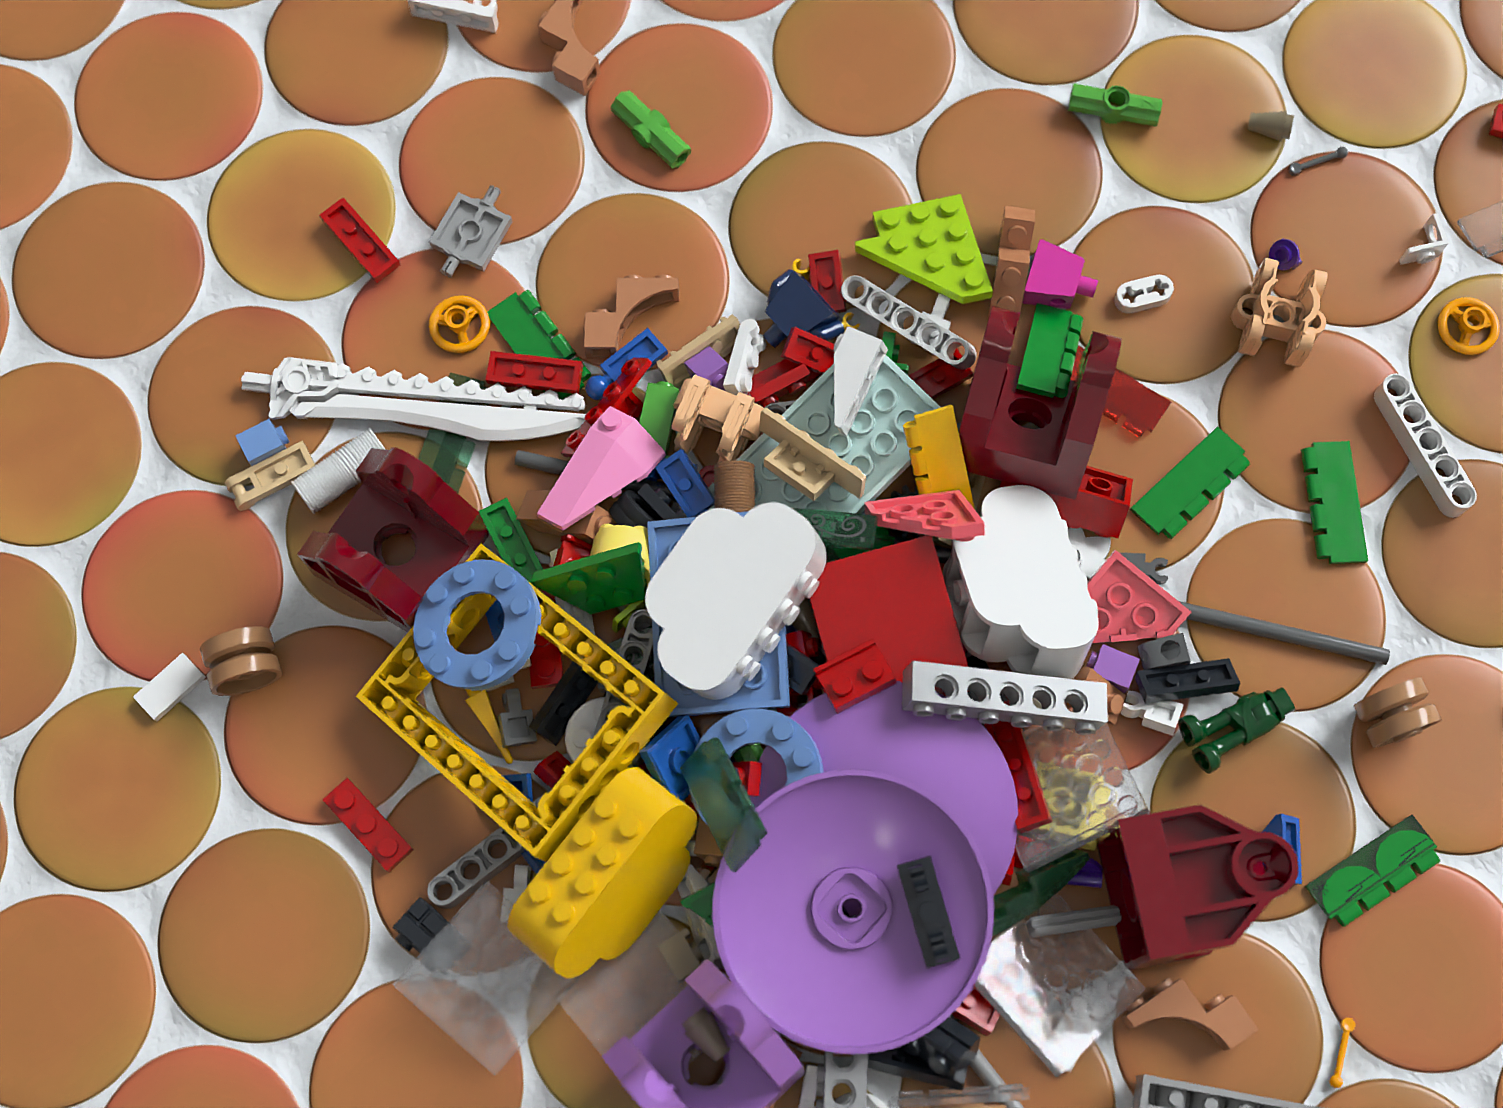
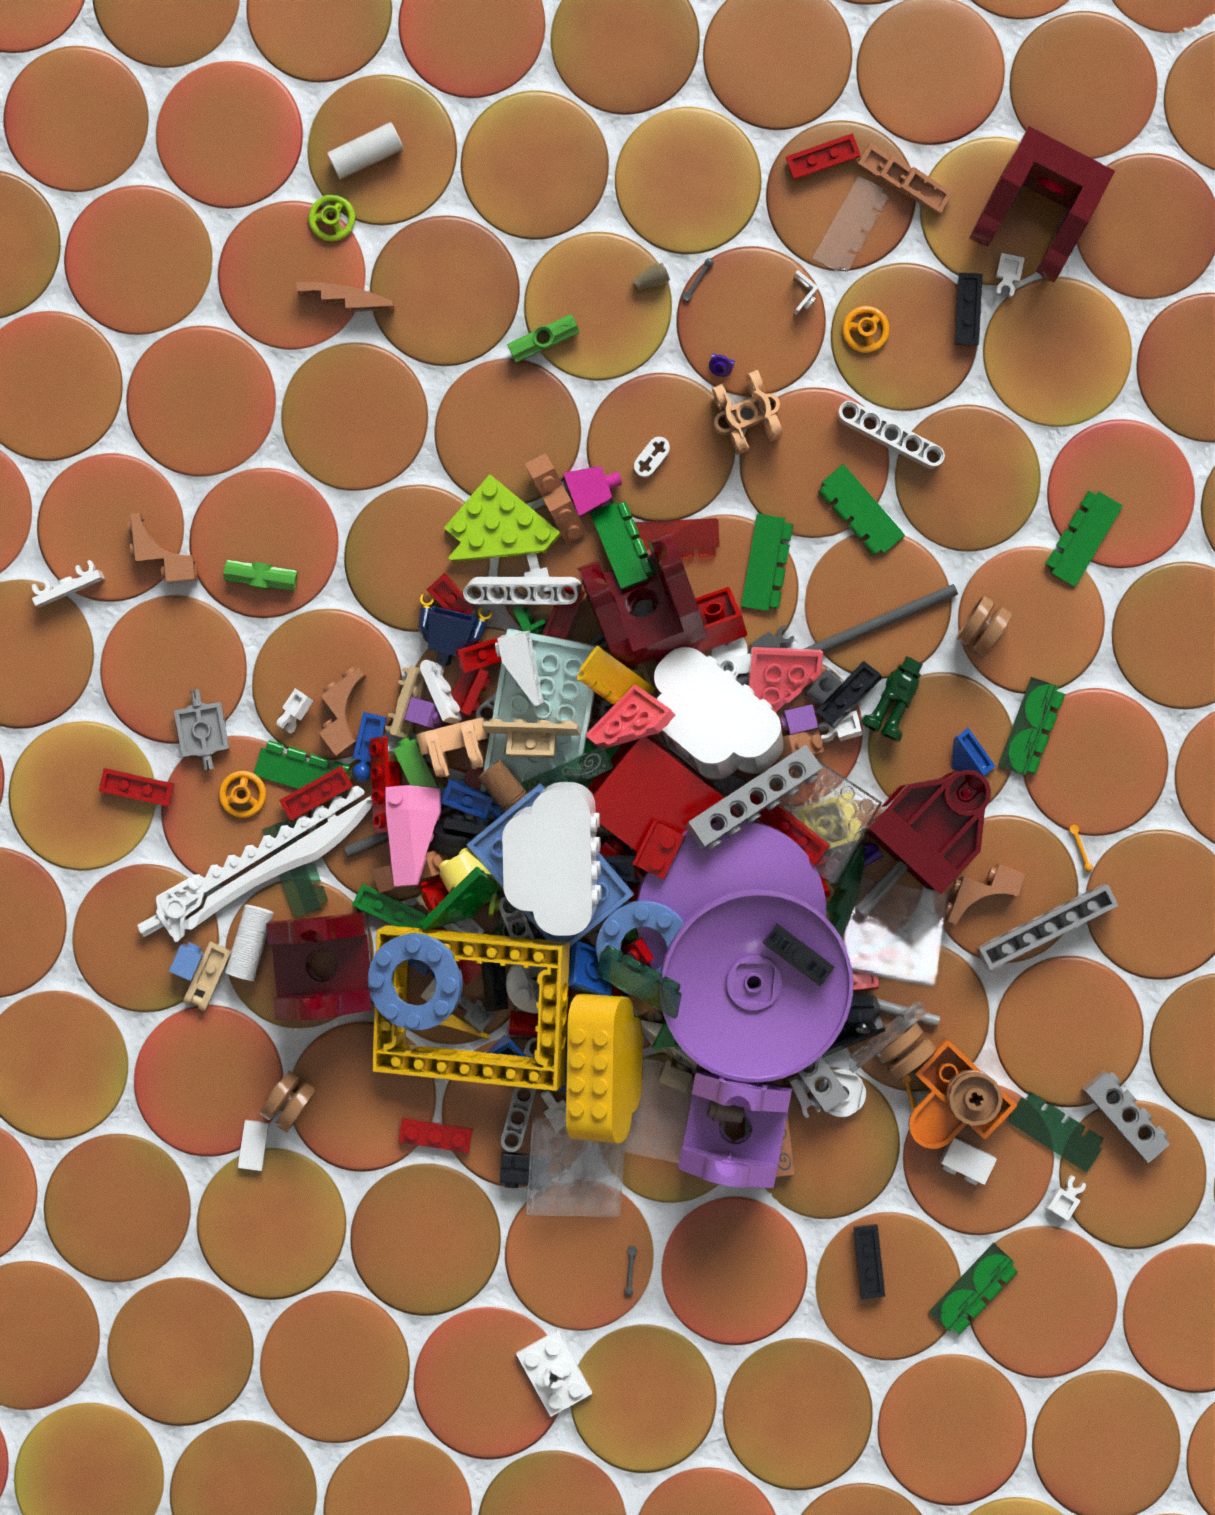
camera: 35 degrees left, 15 degrees up
none -> white plate [276,688,313,734]

